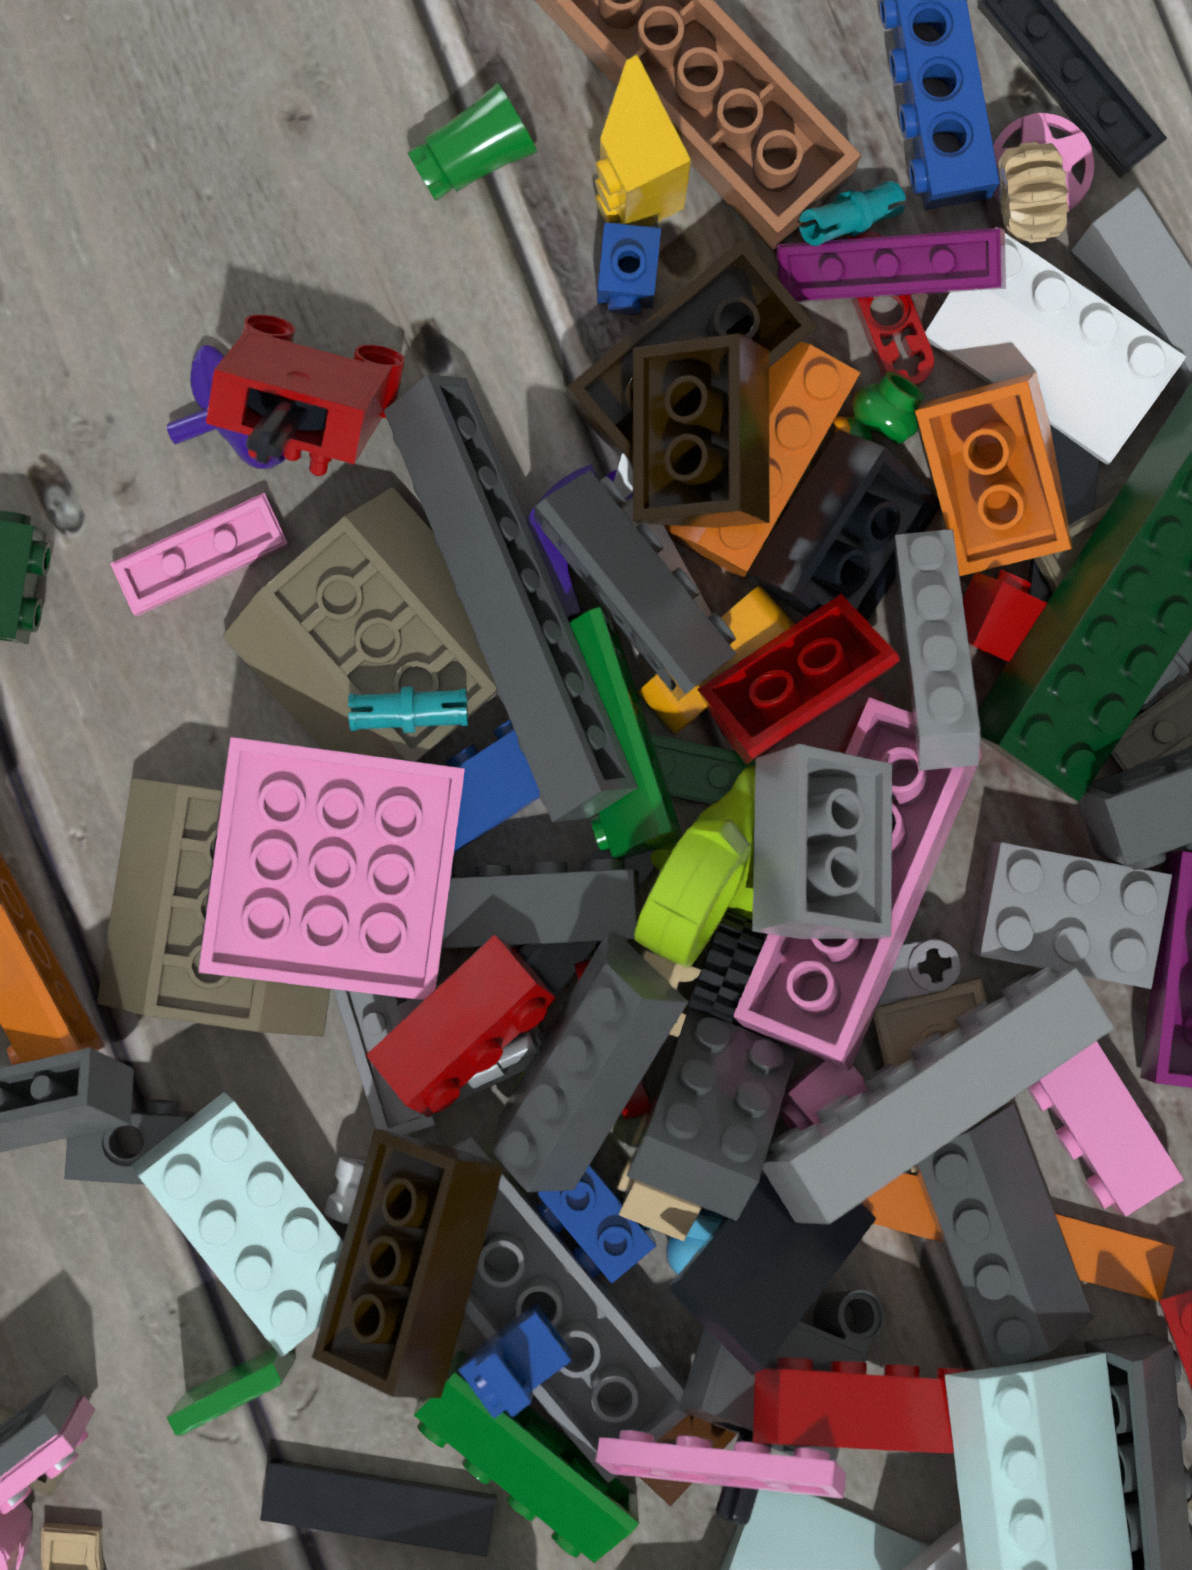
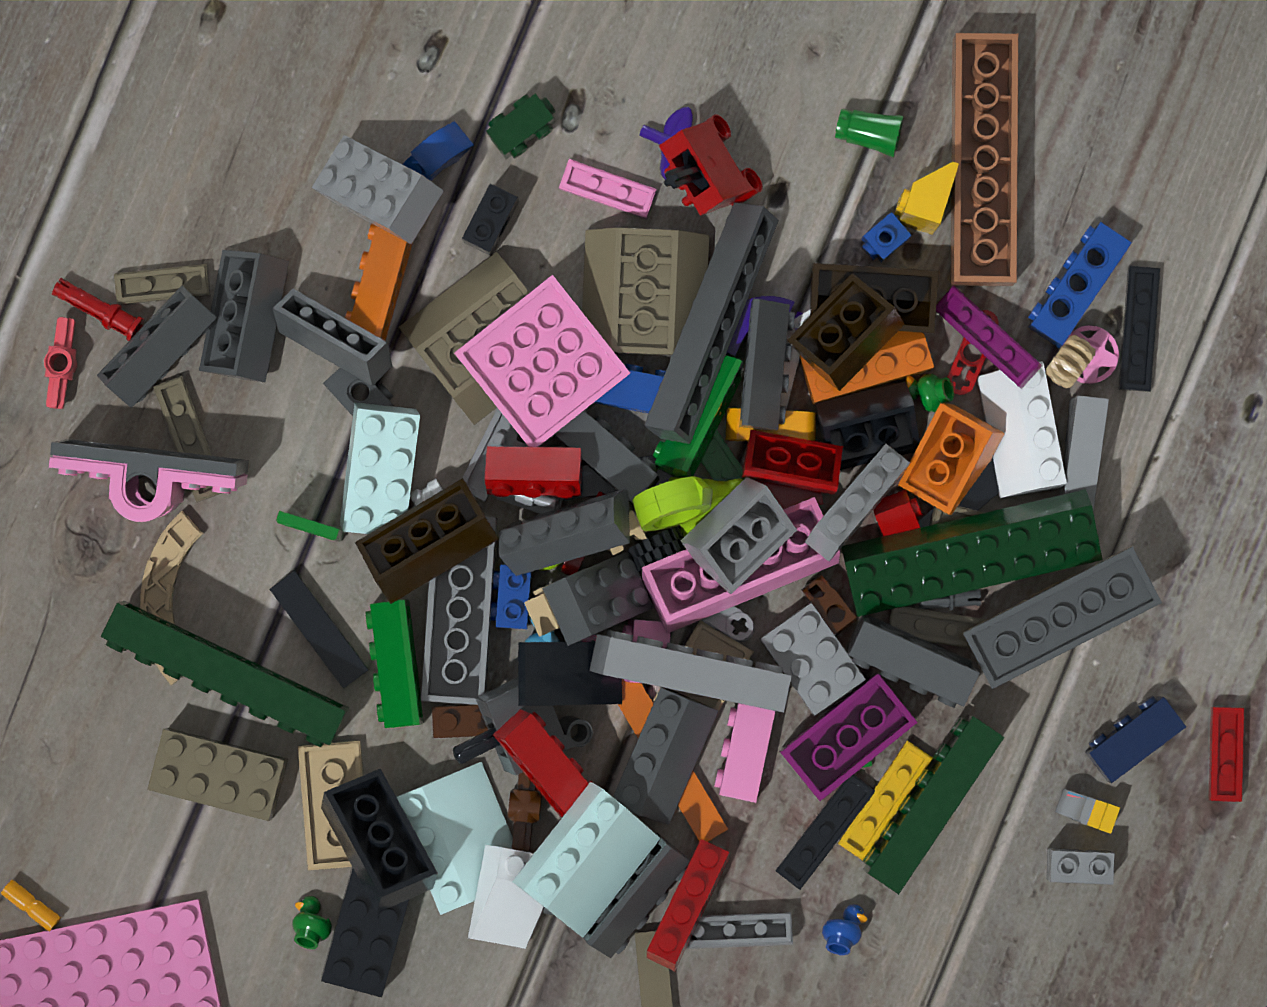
camera: 55 degrees right, 0 degrees up
teal pin [348,686,468,733] -> none
blue brick [459,1303,572,1419] -> none
bright pink plate [596,1430,846,1498] -> none
teal pin [799,181,906,246] -> none
none -> black brick [462,183,519,256]
none -> reddish brown axle [508,772,542,852]
none -> reddish brown leg [801,575,857,637]

